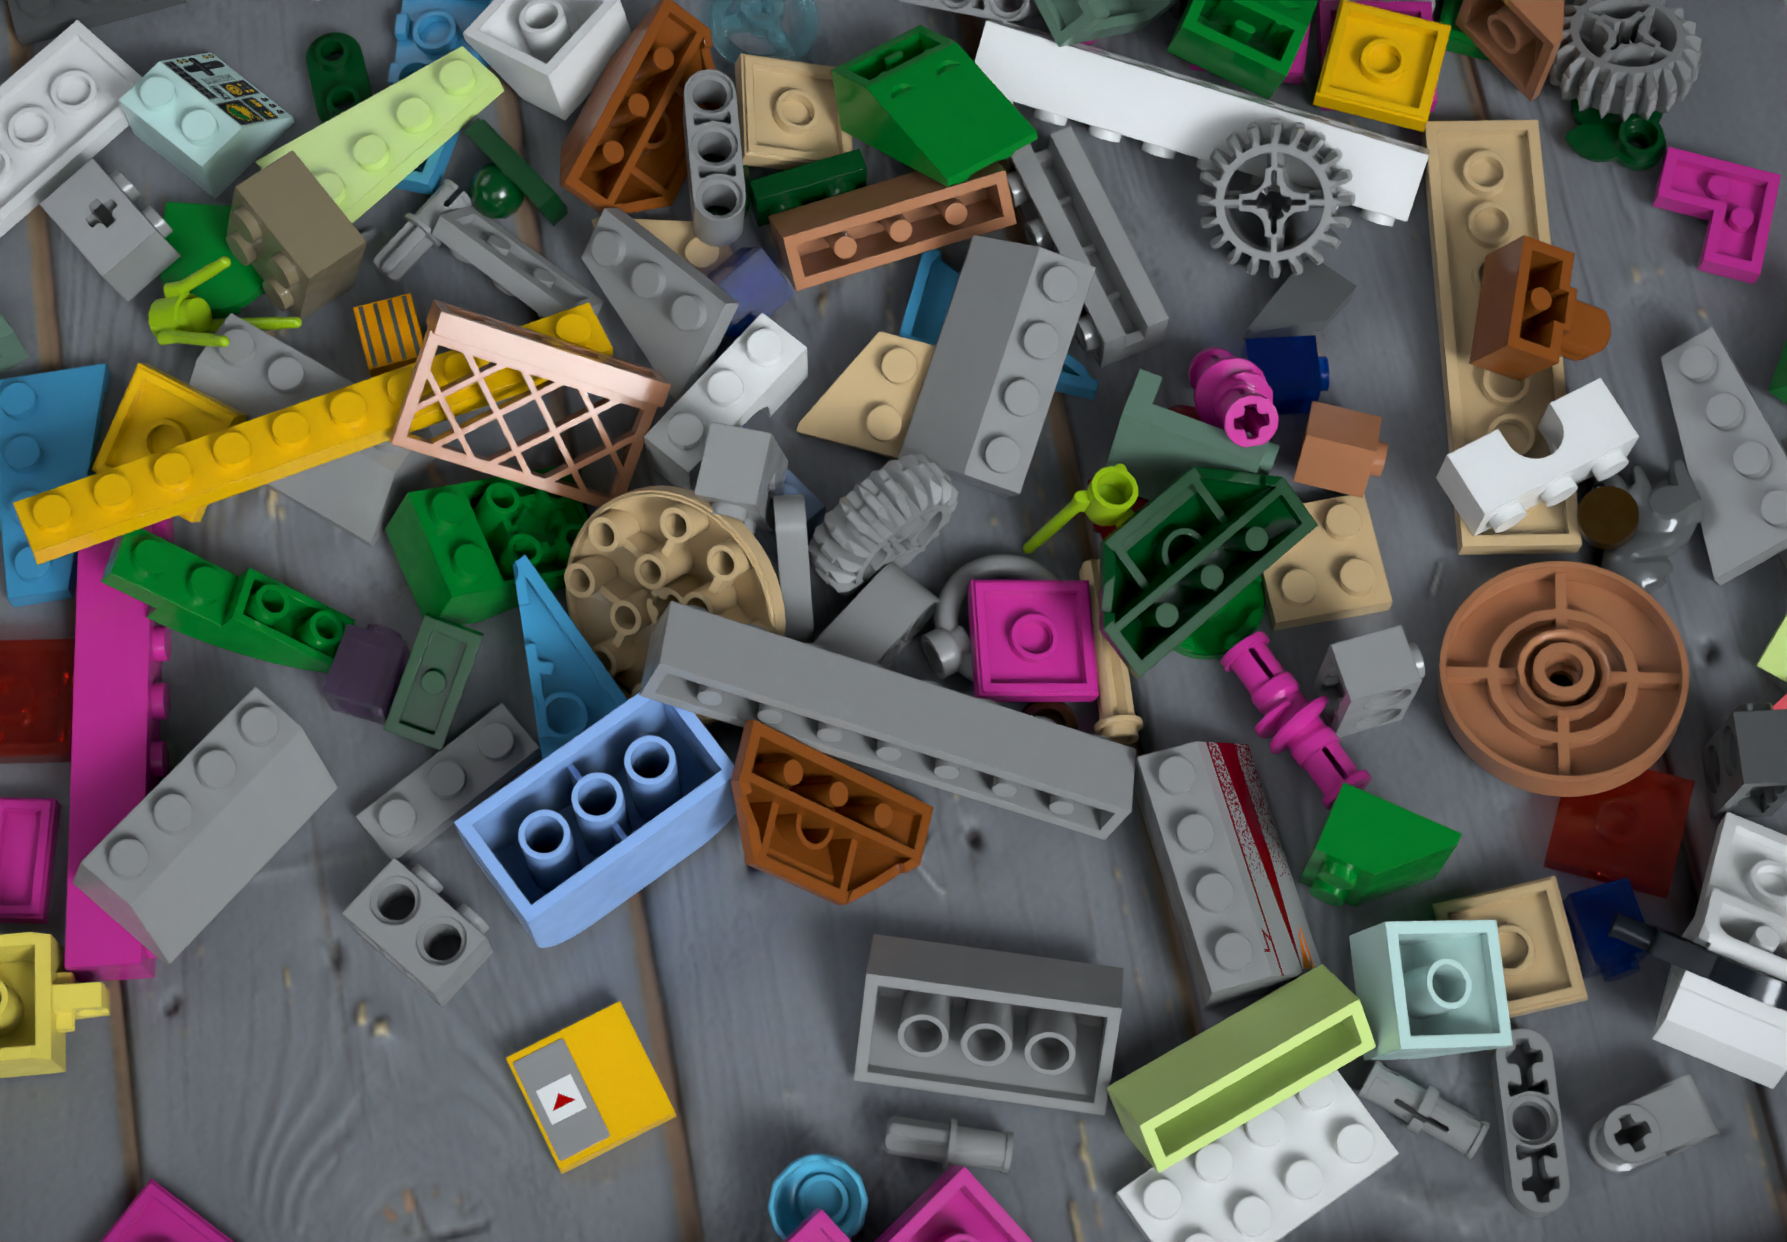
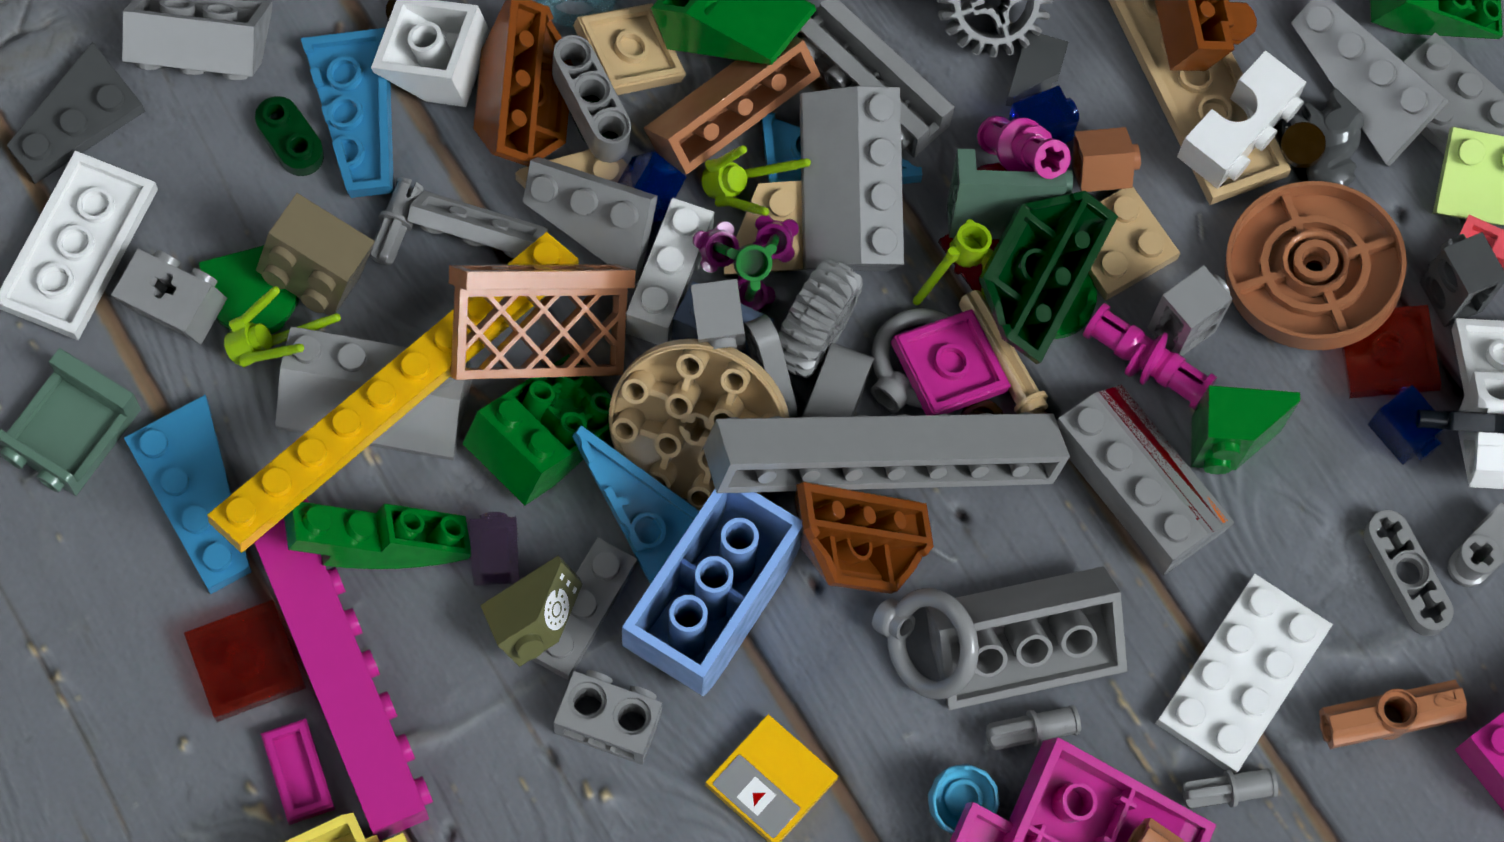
camera: 25 degrees left, 0 degrees up
light grey slope [72,686,338,967] -> none
yellow tile [91,363,248,523] -> none
light aqua slope [119,52,294,199] -> none
yellowish green wing [255,46,504,224] -> none
light orange brick [353,293,424,378] -> none
dark green plate [383,613,485,750] -> none
dark green tile [464,118,568,226] -> none
dark green plate [749,149,867,227] -> none
yellowish green brick [1106,964,1376,1173] -> none
light aqua slope [1349,920,1513,1061] -> none
light grey pin [1357,1060,1490,1160] -> none
tan plate [1432,876,1588,1018] -> none
none -> olive slope [480,555,582,667]
none -> magenta plant [692,215,799,312]
none -> lime plant [701,145,811,216]
none -> light grey piece [872,588,979,699]

